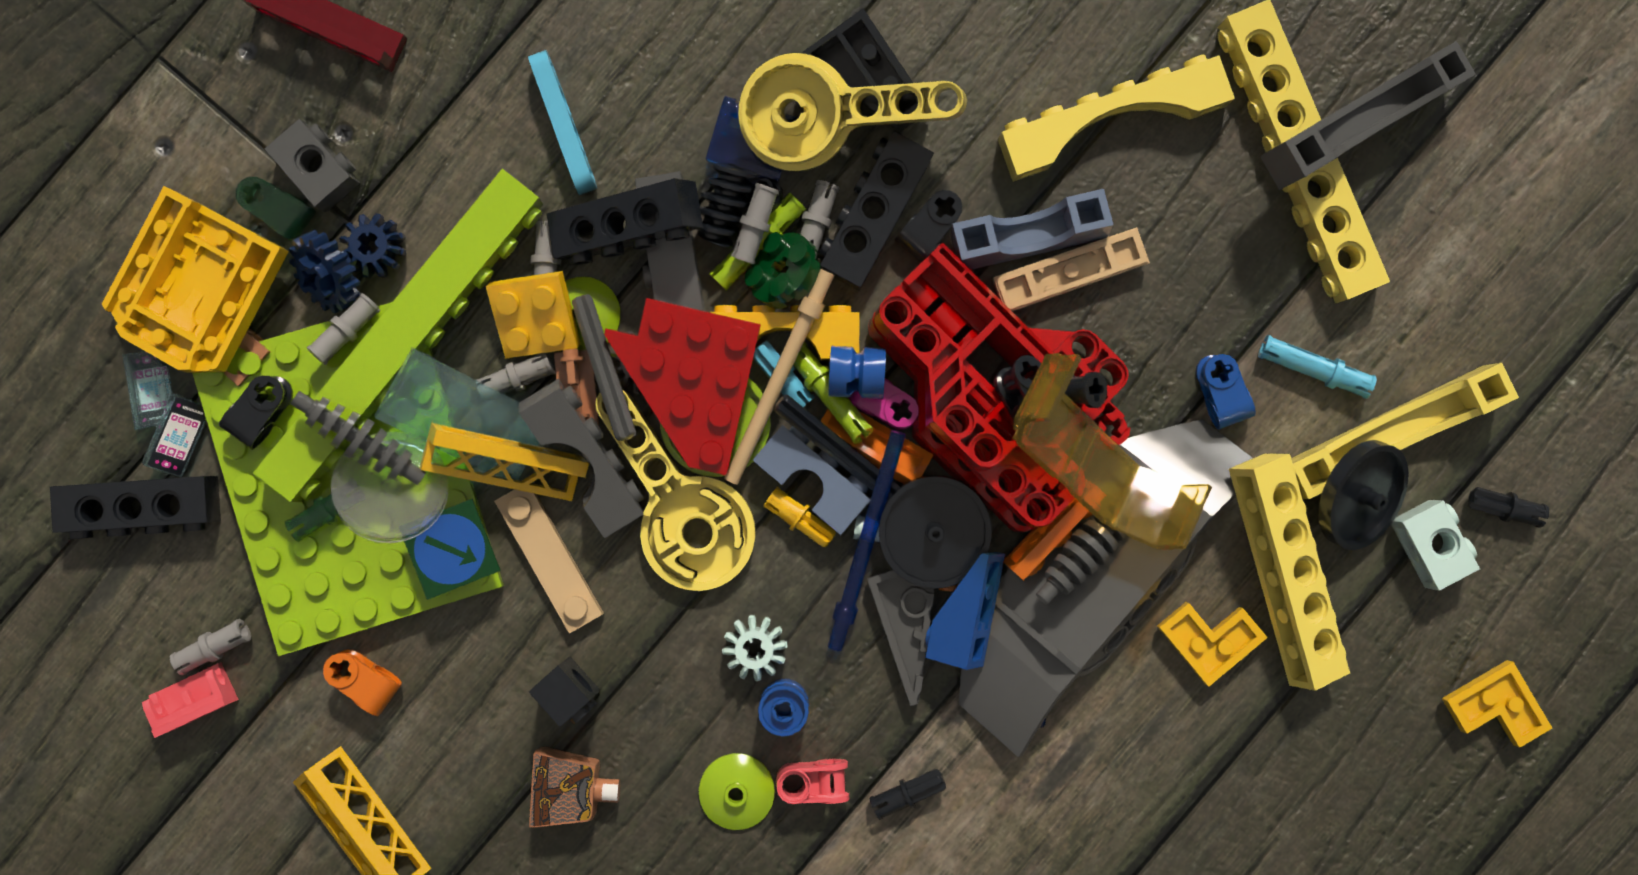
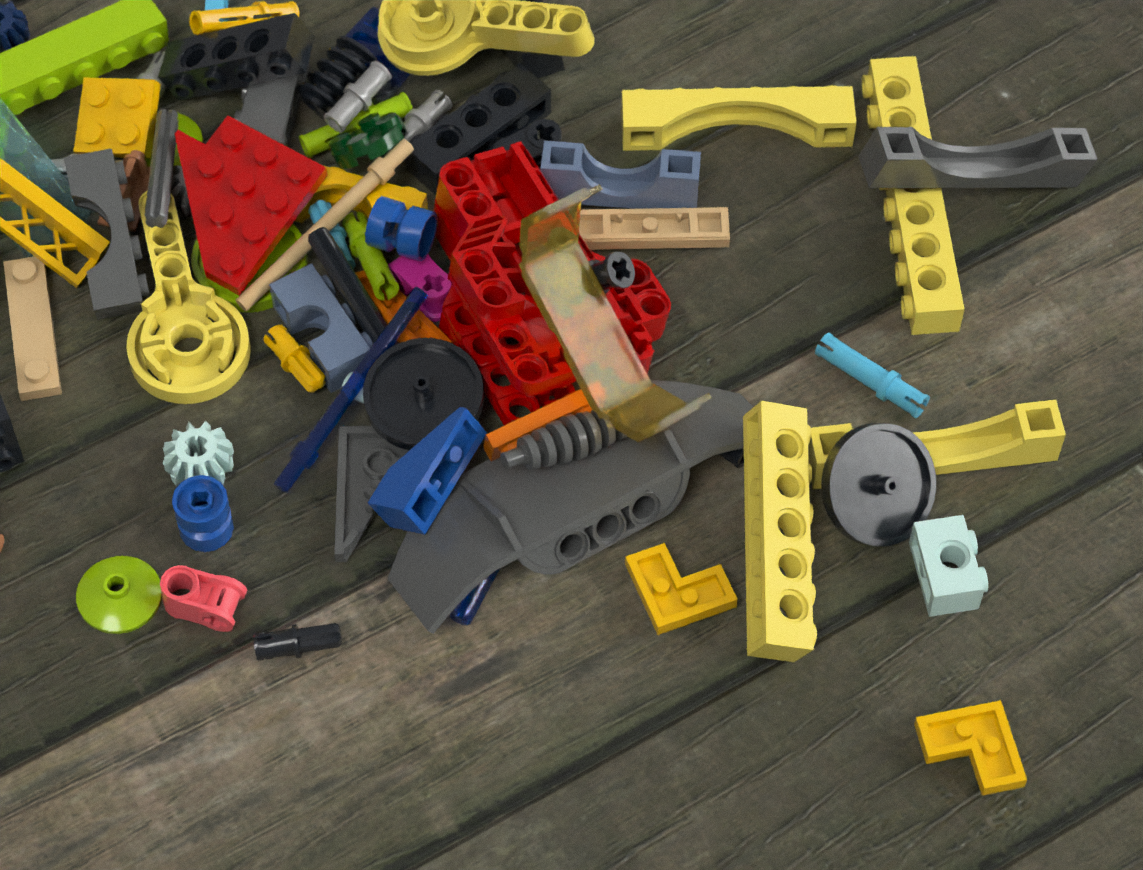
camera: 15 degrees right, 30 degrees down
blue piece [1195,354,1256,430] -> none
black axle [1468,487,1549,528] -> none
none -> yellow pin [189,1,299,35]

